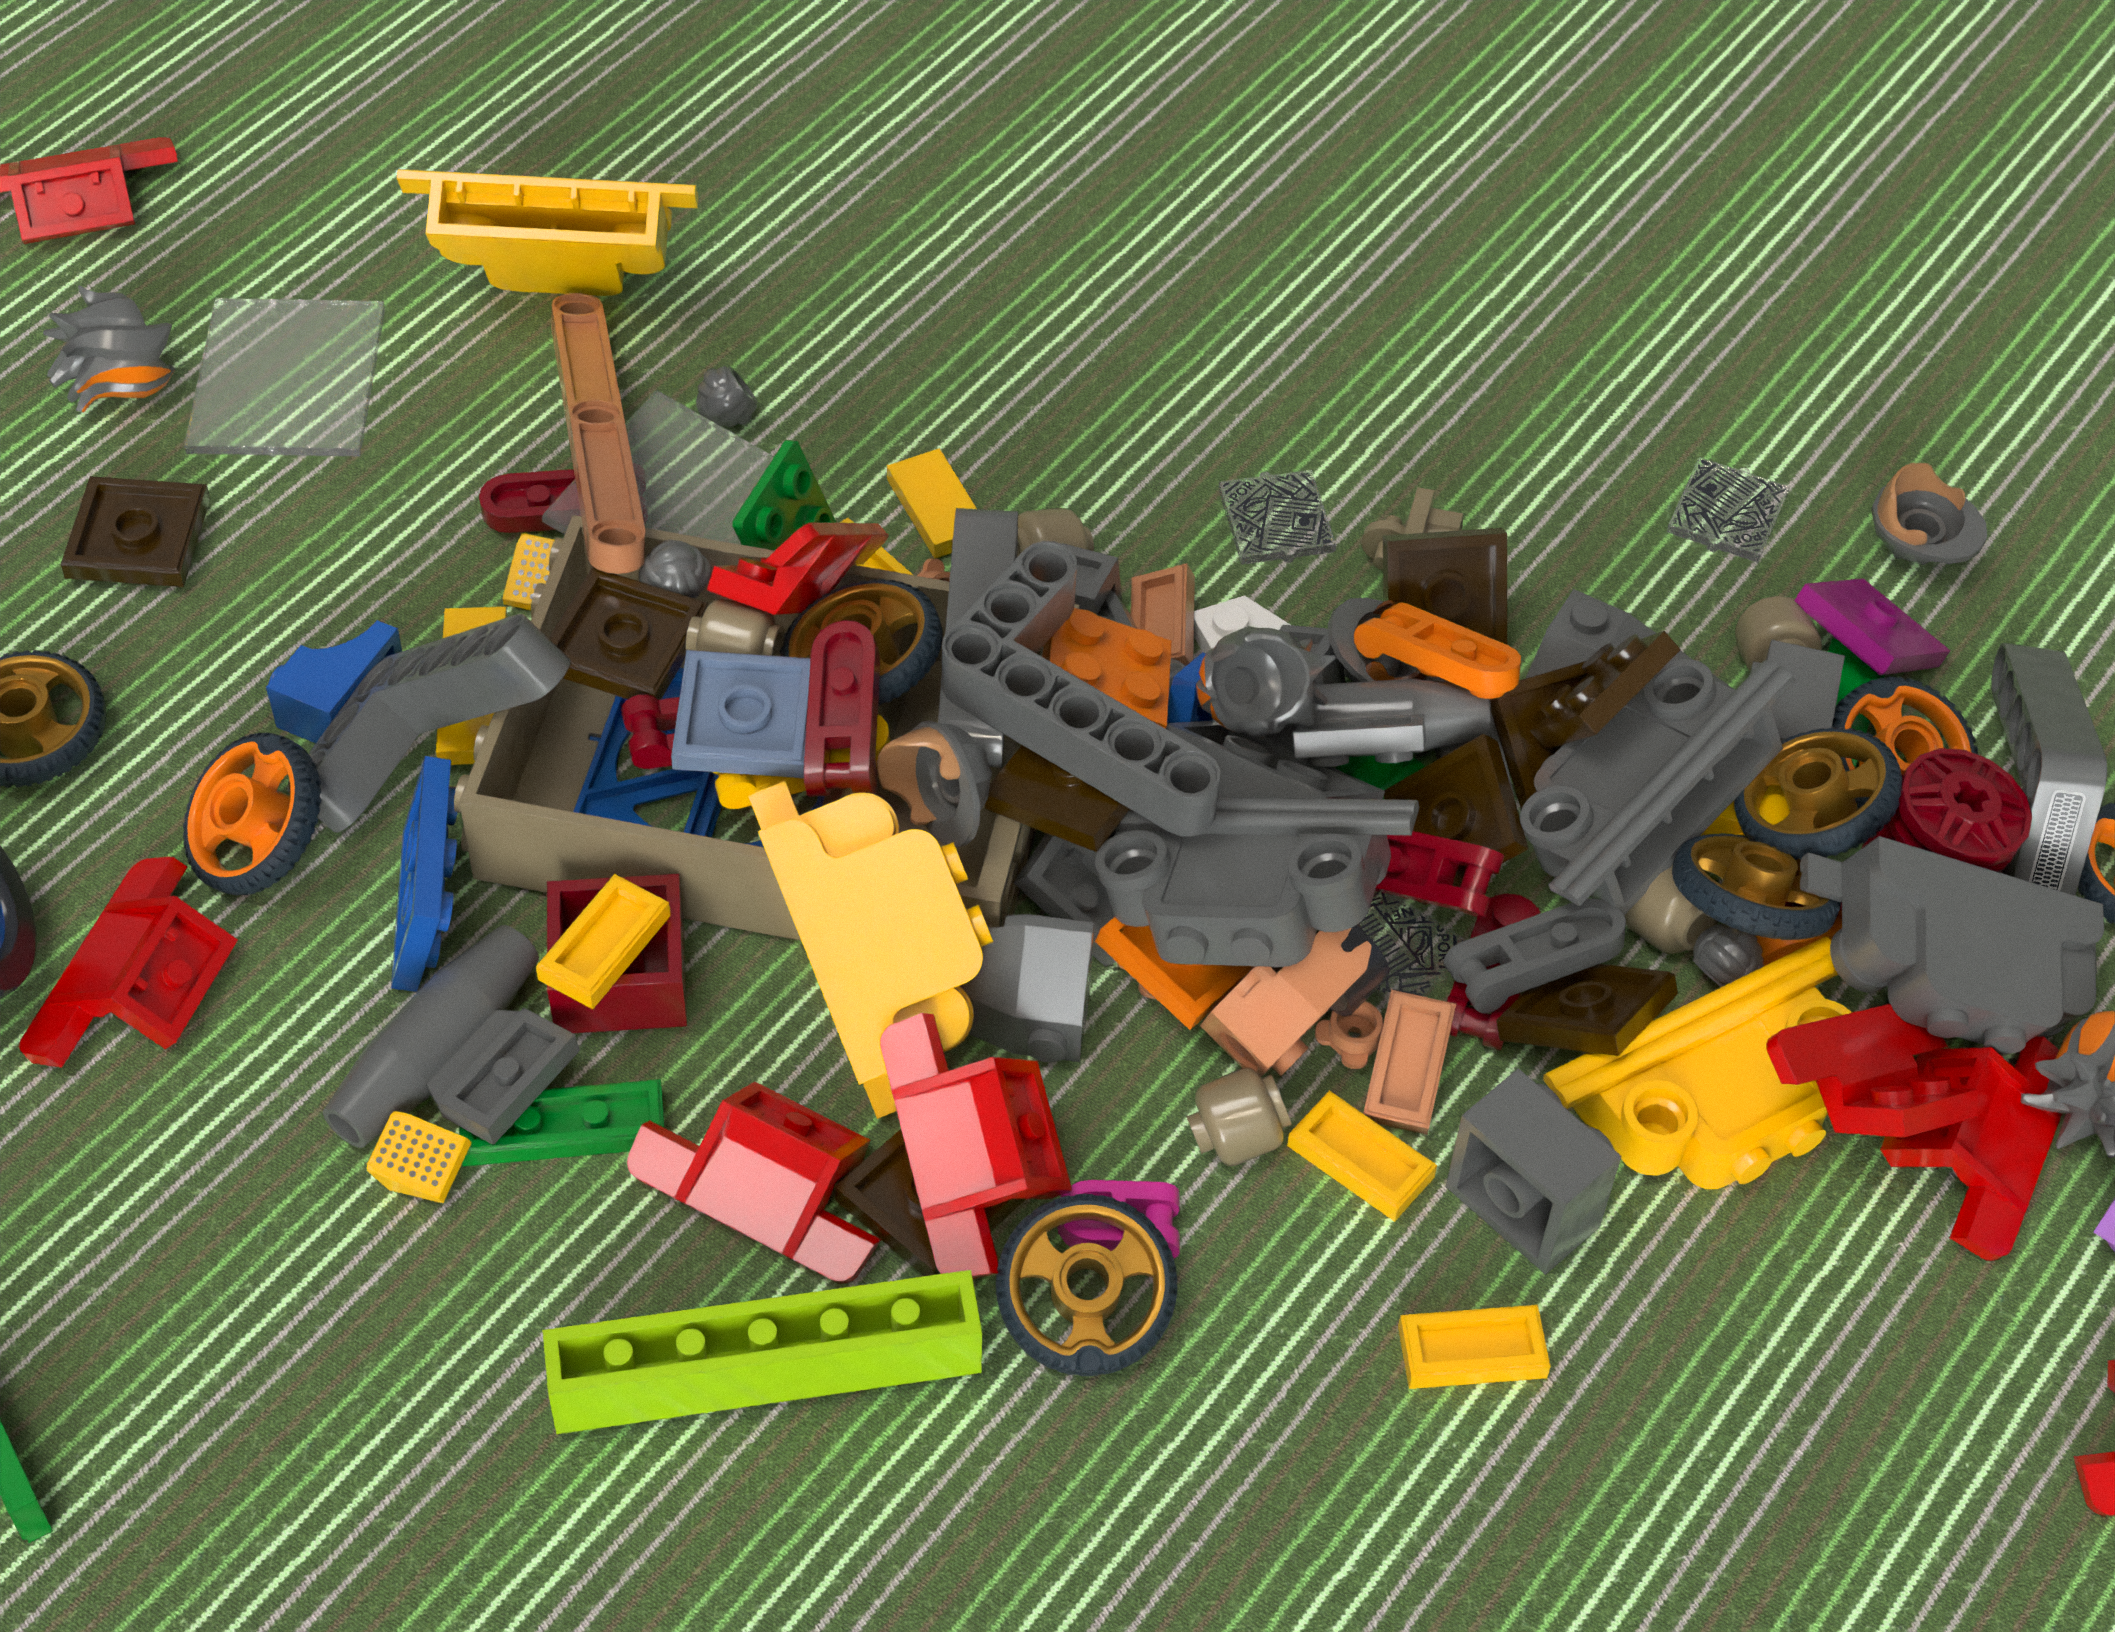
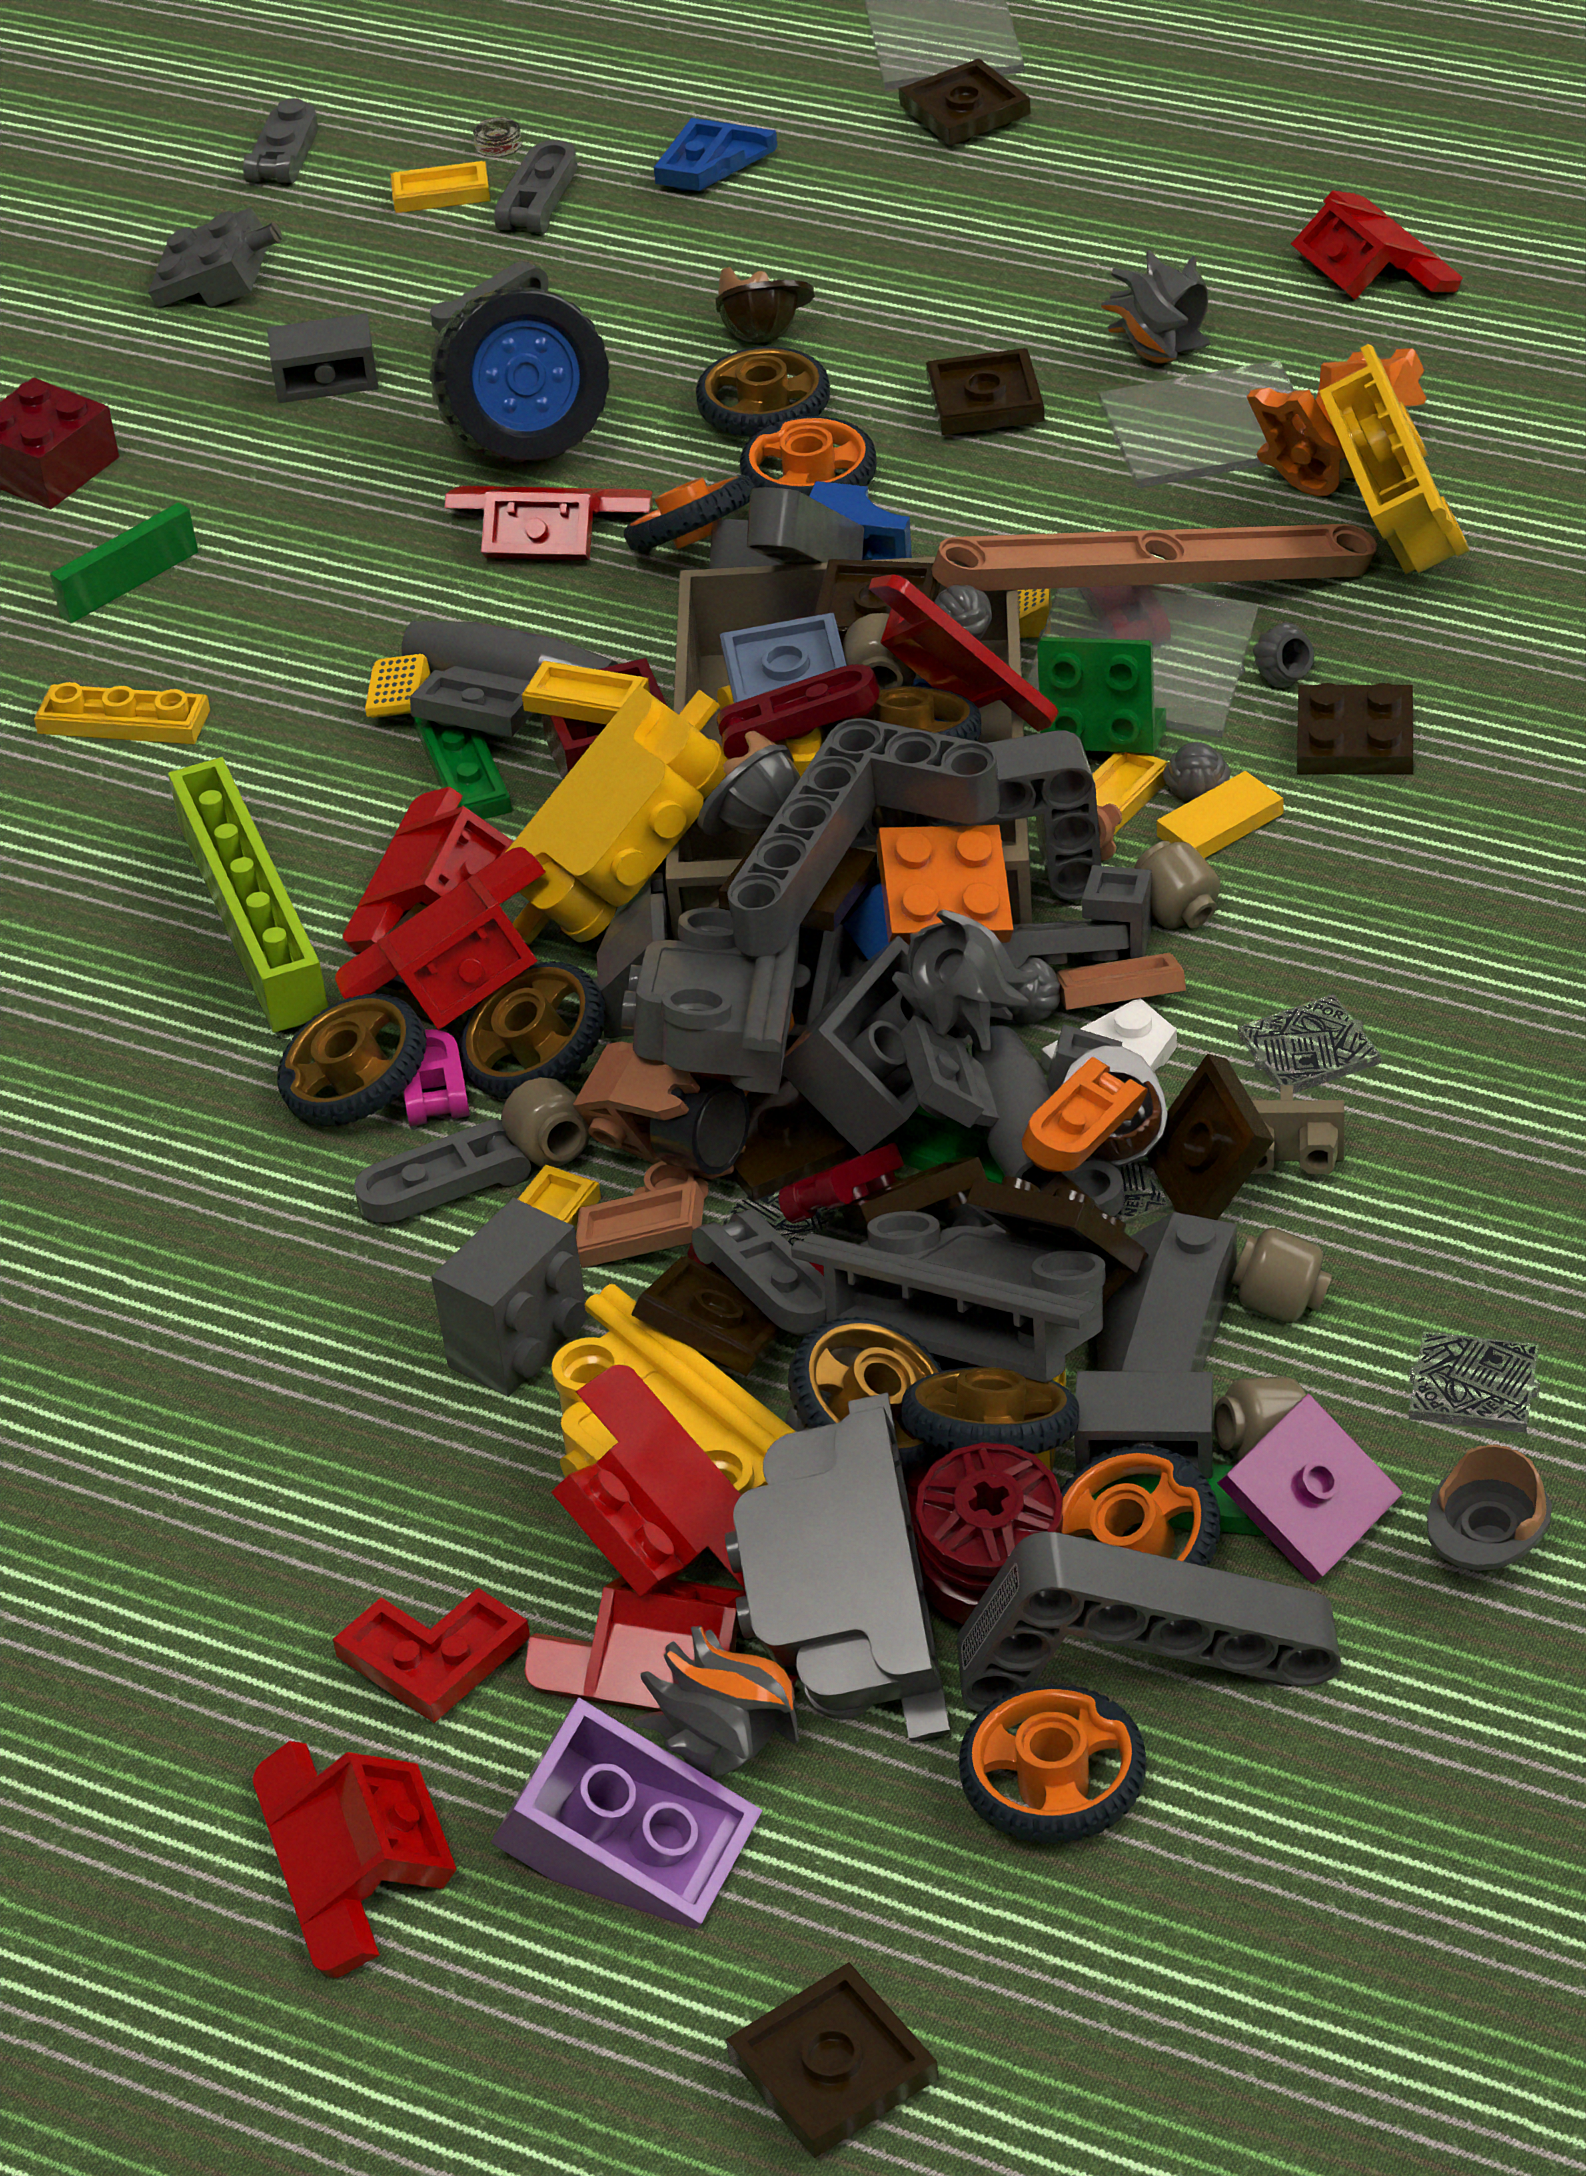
camera: 85 degrees right, 10 degrees down
blue plate [391,756,457,992] -> none
yellow tile [1398,1305,1551,1389] -> none
none -> yellow tile [34,682,210,745]
none -> red plate [333,1588,530,1723]
none -> dark grey plate [354,1119,531,1223]
none -> pearl gold wheel [459,961,606,1099]
none -> orange wheel [740,416,877,496]
none -> dark grey piece [1163,742,1231,803]
none -> dark tan head [1230,1228,1332,1323]
none -> orange hips [1247,348,1426,497]
none -> dark brown plate [1297,683,1413,775]

